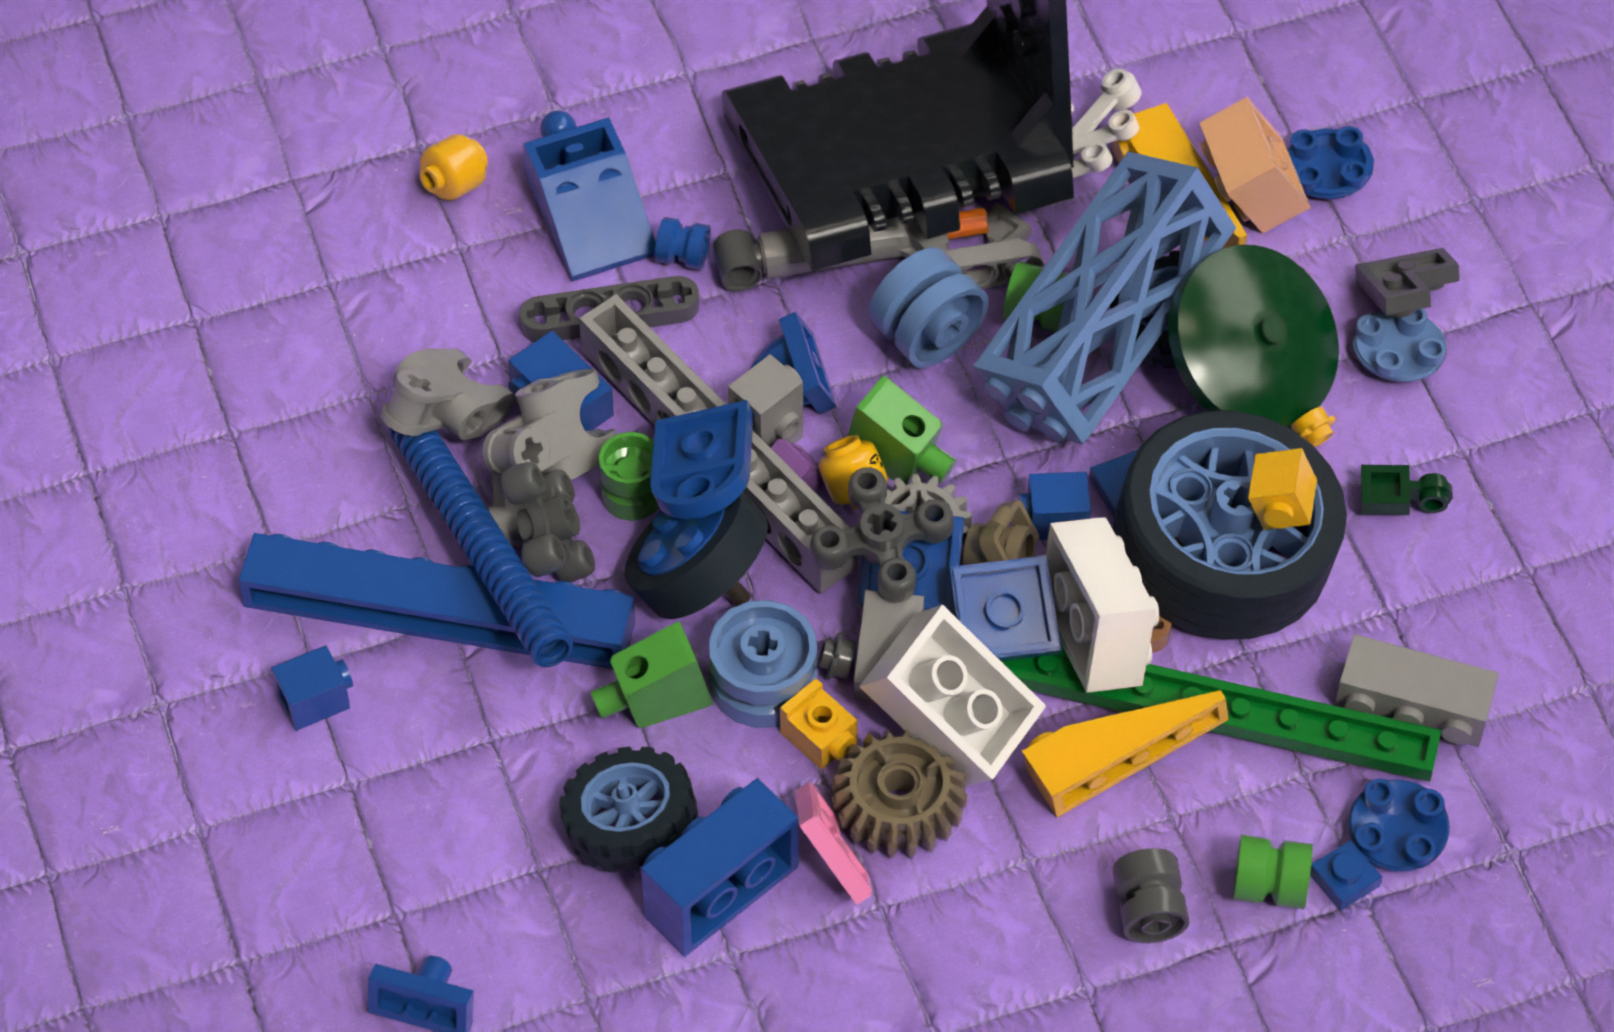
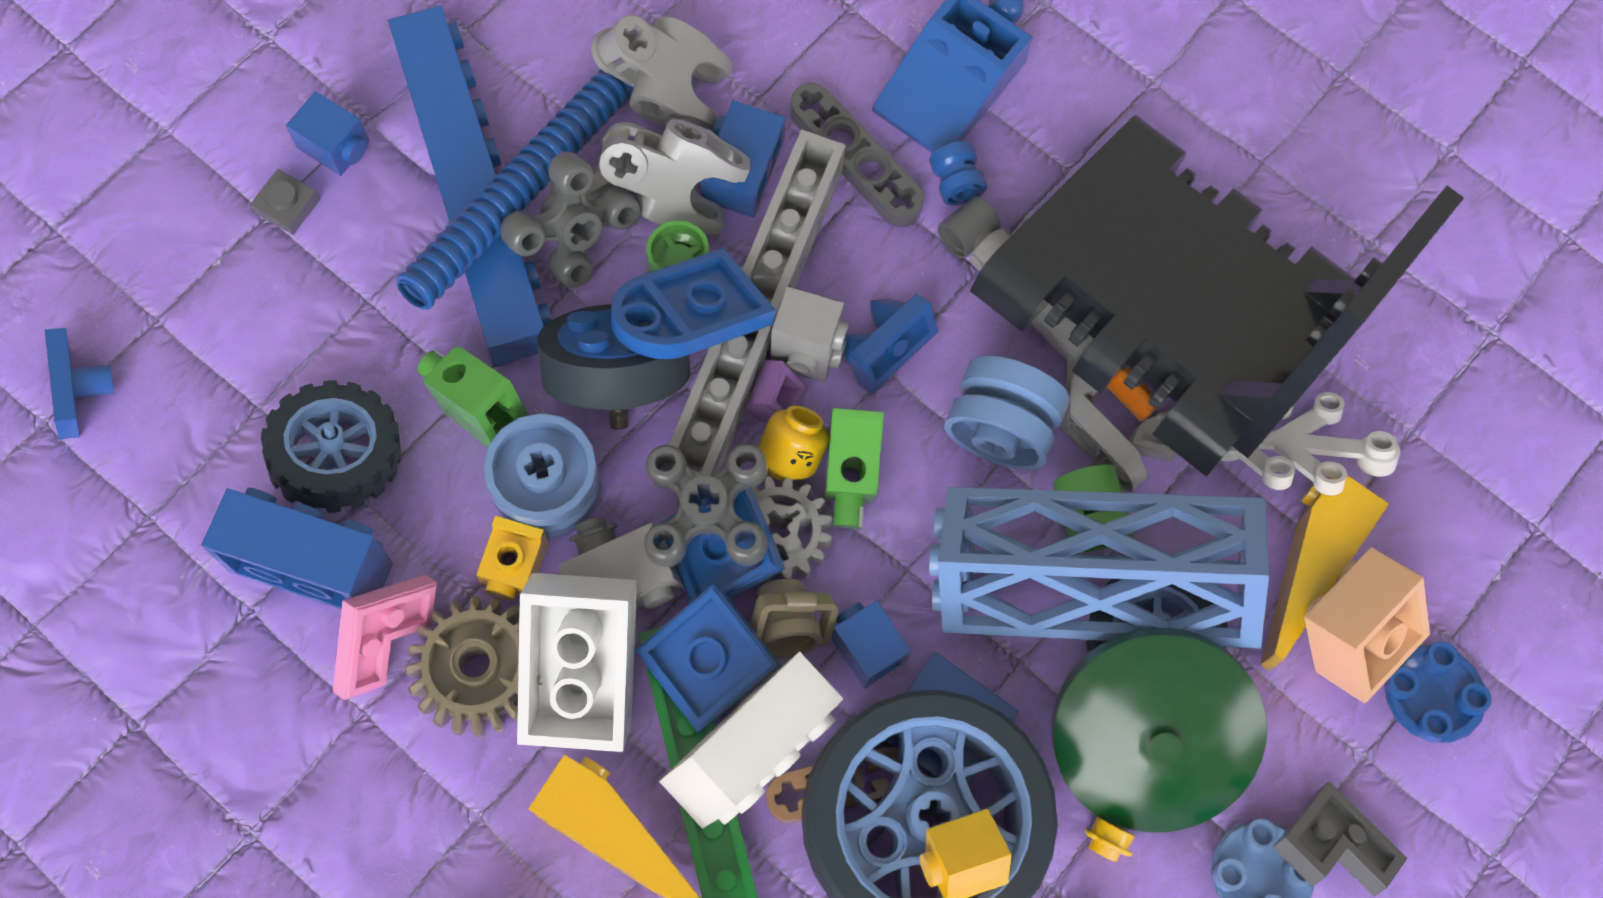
camera: 55 degrees right, 15 degrees up
none -> dark grey plate [250,169,320,235]

